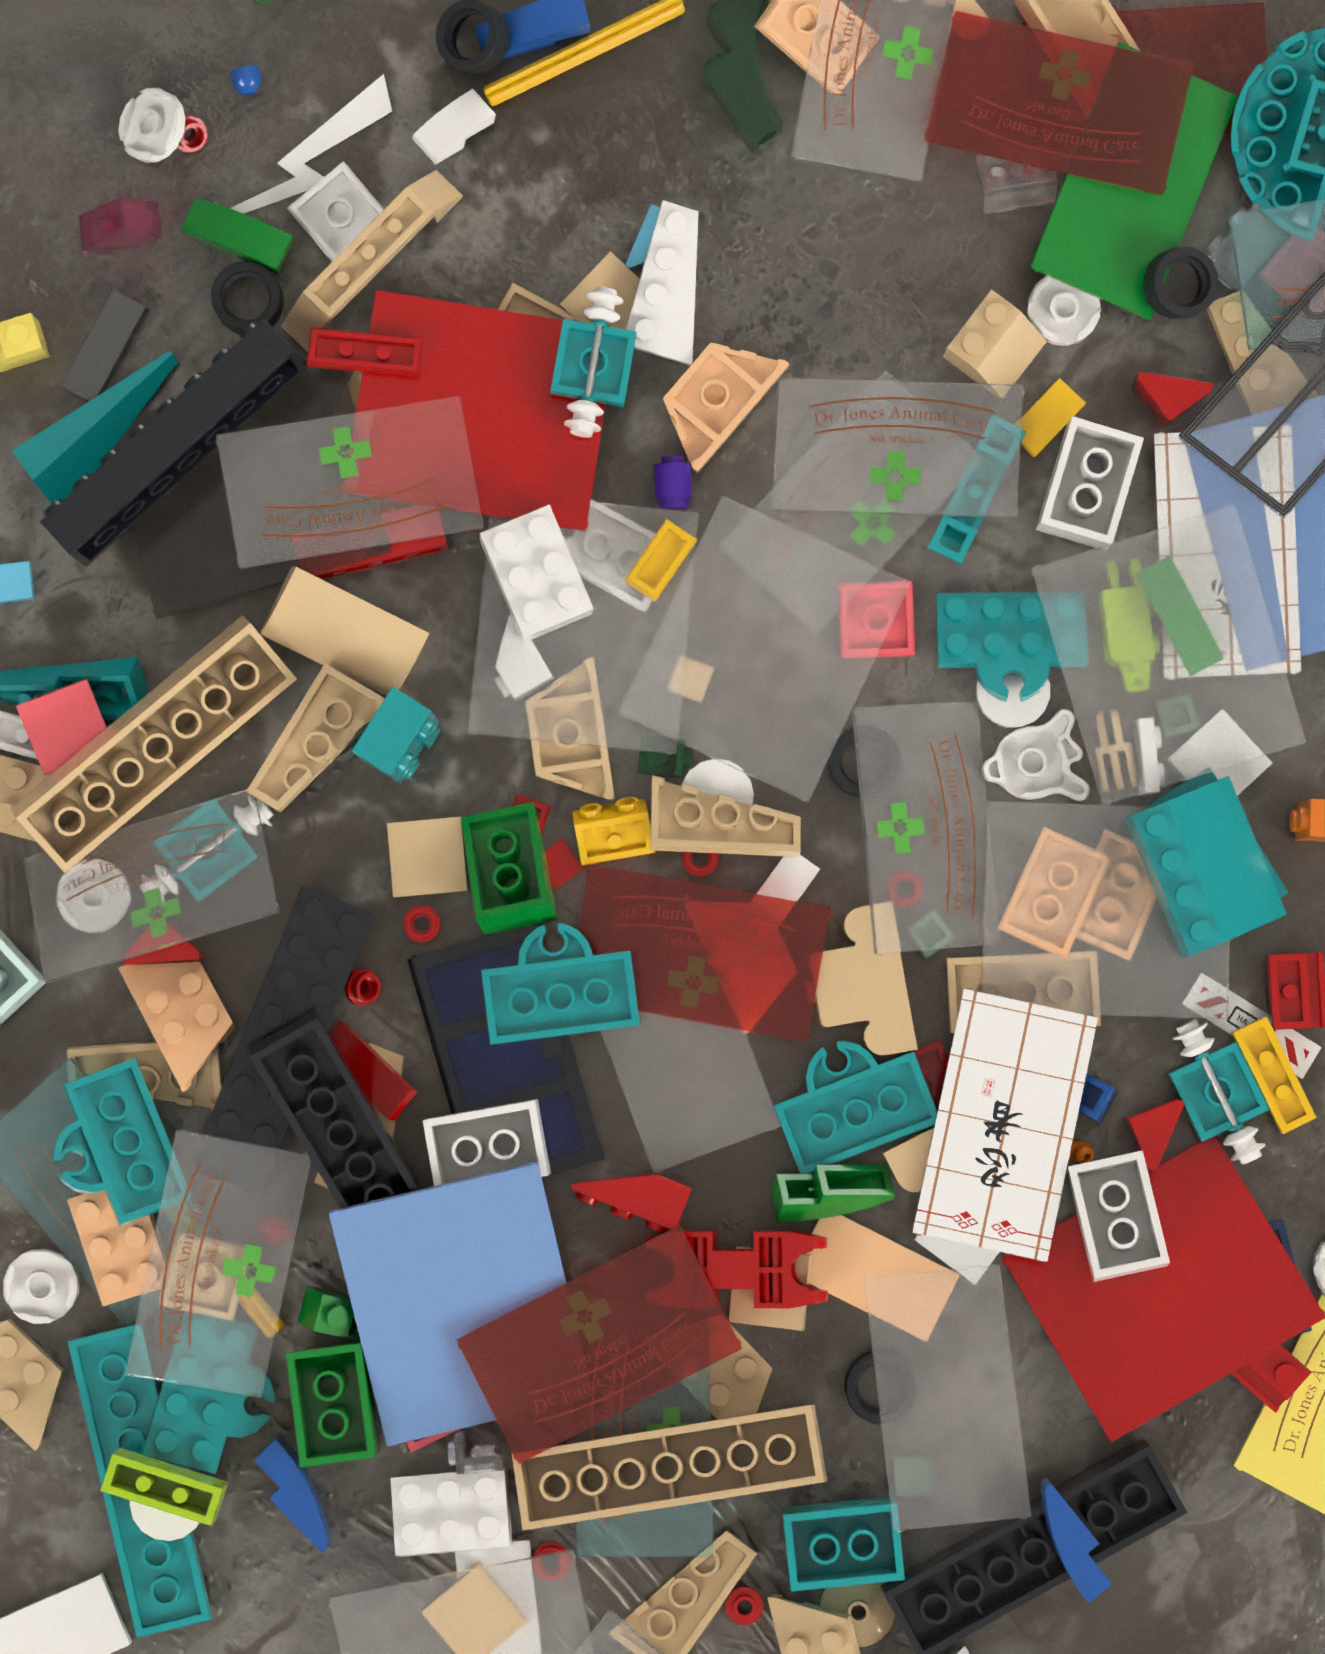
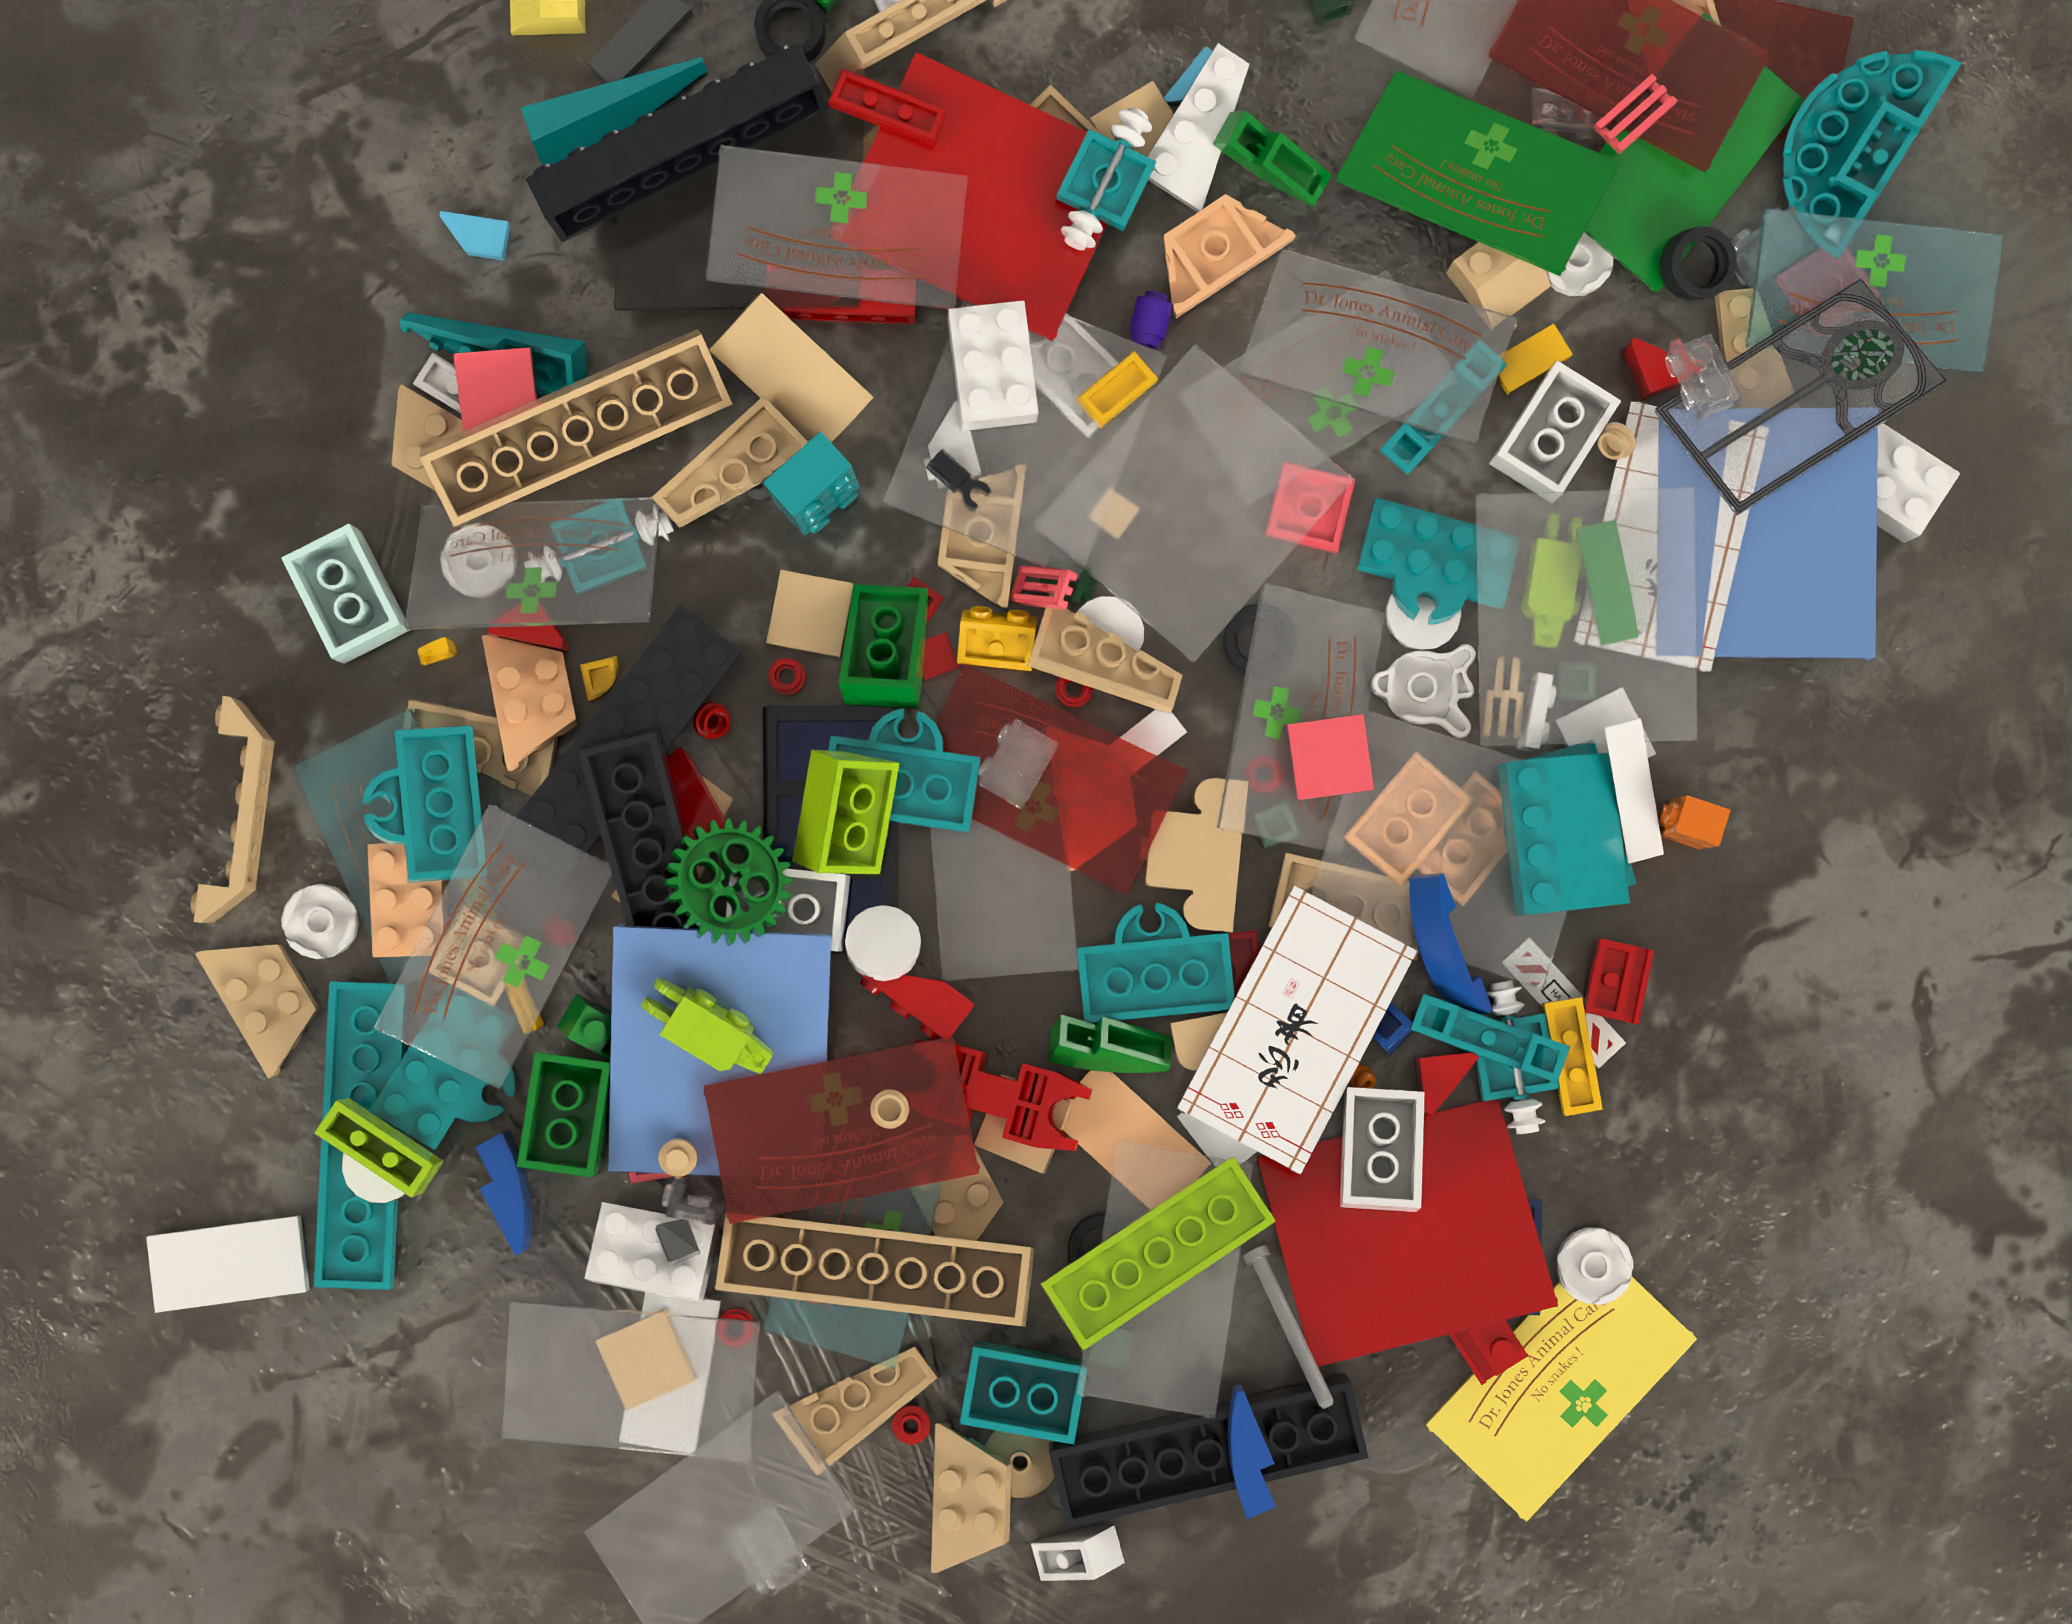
camera: 15 degrees right, 0 degrees up
none -> yellow tile [417,637,458,666]
none -> yellow tile [580,656,619,702]
none -> lime hinge [641,977,774,1074]
none -> dark grey slope [655,1219,701,1265]
none -> tan plate [658,1138,697,1177]
none -> green gear [664,818,793,946]
none -> lime slope [792,750,900,874]
none -> white tile [845,905,921,981]
none -> tan plate [870,1089,909,1129]
none -> black bar [926,449,991,512]
none -> clear bracket [977,719,1059,809]
none -> coral tile [1009,565,1078,610]
none -> lime plate [1040,1156,1276,1351]
none -> green slope [1213,111,1332,207]
none -> light grey bar [1243,1245,1333,1409]
none -> coral tile [1287,714,1374,800]
none -> green piece [1336,70,1620,276]
none -> blue slope [1409,873,1492,1014]
none -> teal slope [1410,993,1570,1083]
none -> coral tile [1594,74,1677,155]
none -> tan plate [1598,422,1636,460]
none -> white sticker [1605,718,1664,864]
none -> clear bracket [1665,333,1743,420]

